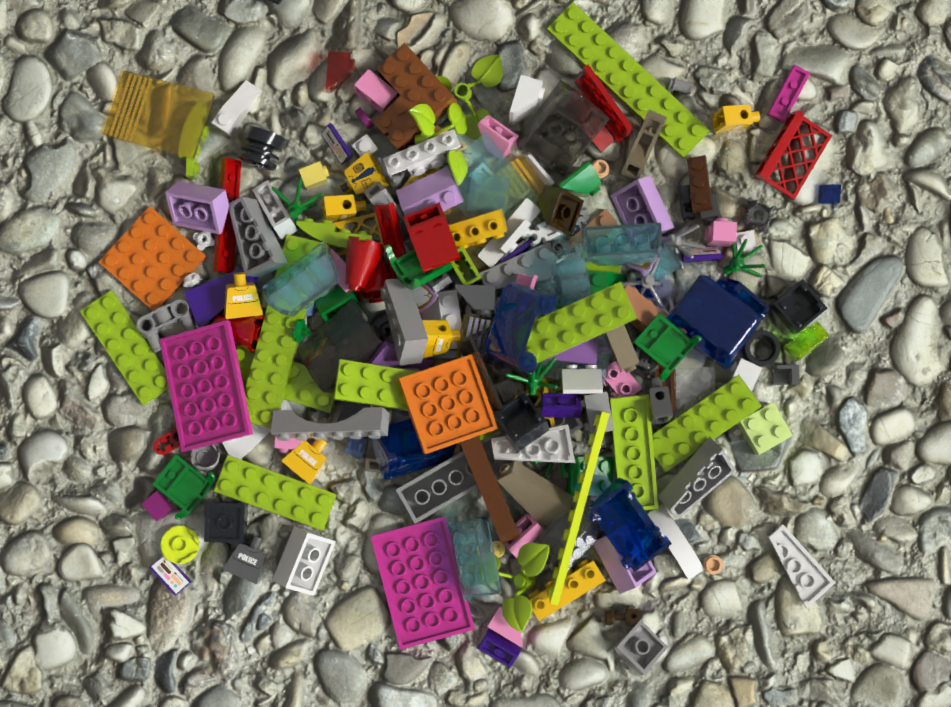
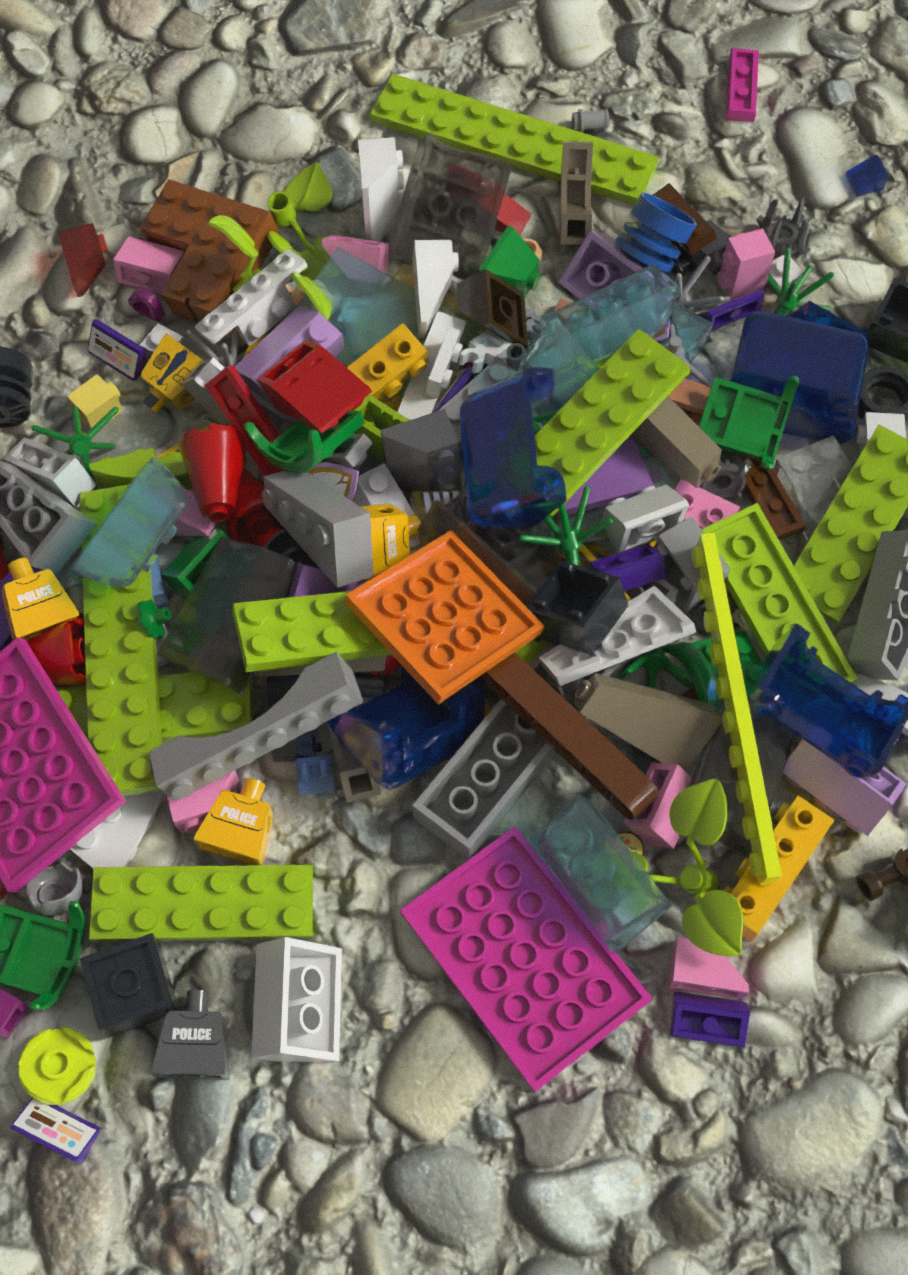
camera: 20 degrees left, 20 degrees down
yellow torso [321,195,366,221] -> none
red fence [575,64,634,144] -> none
dark grey torso [646,377,673,425] -> none
yellow torso [711,105,760,134] -> none
red fence [753,110,833,200] -> none
none -> white slope [412,240,459,338]
none -> blue wheel [615,192,697,272]

